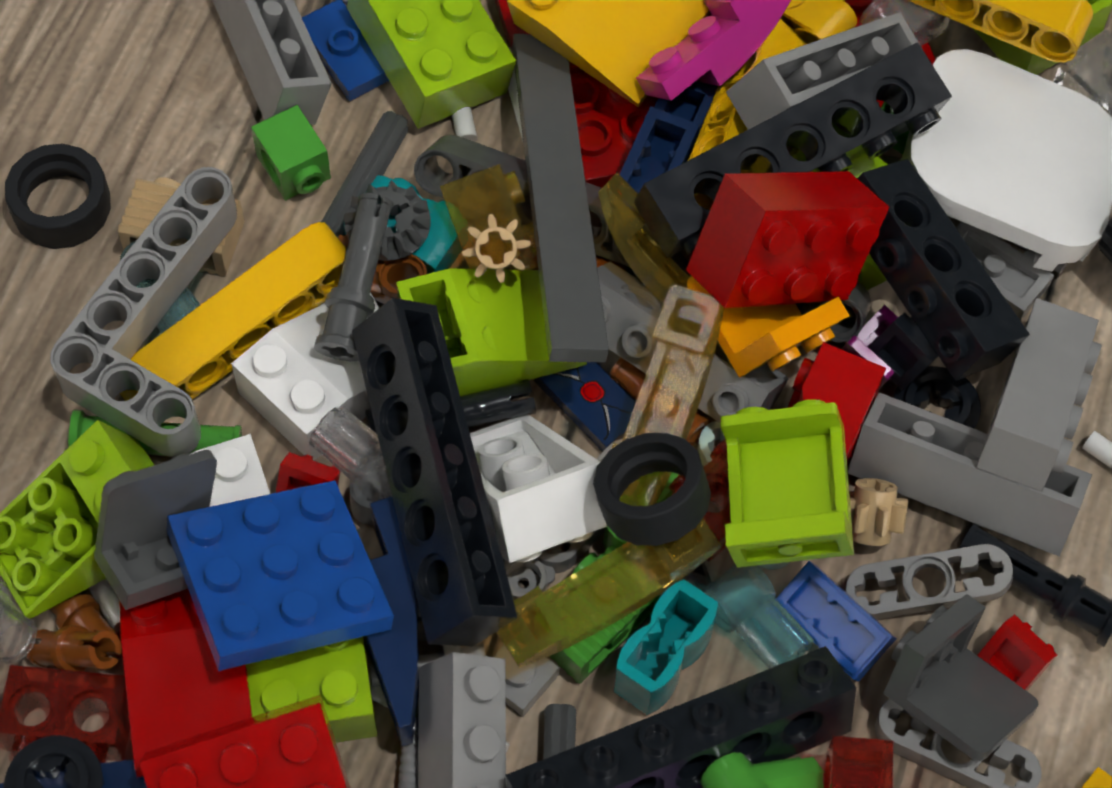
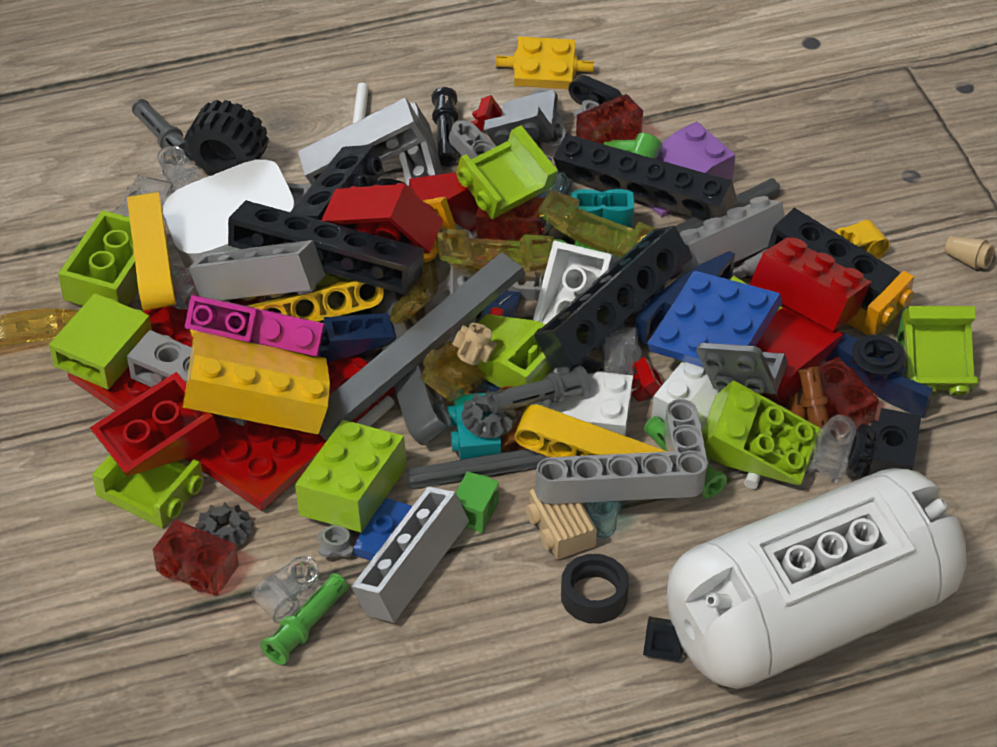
camera: 125 degrees left, 15 degrees down
black tyre [593,433,711,546] -> none

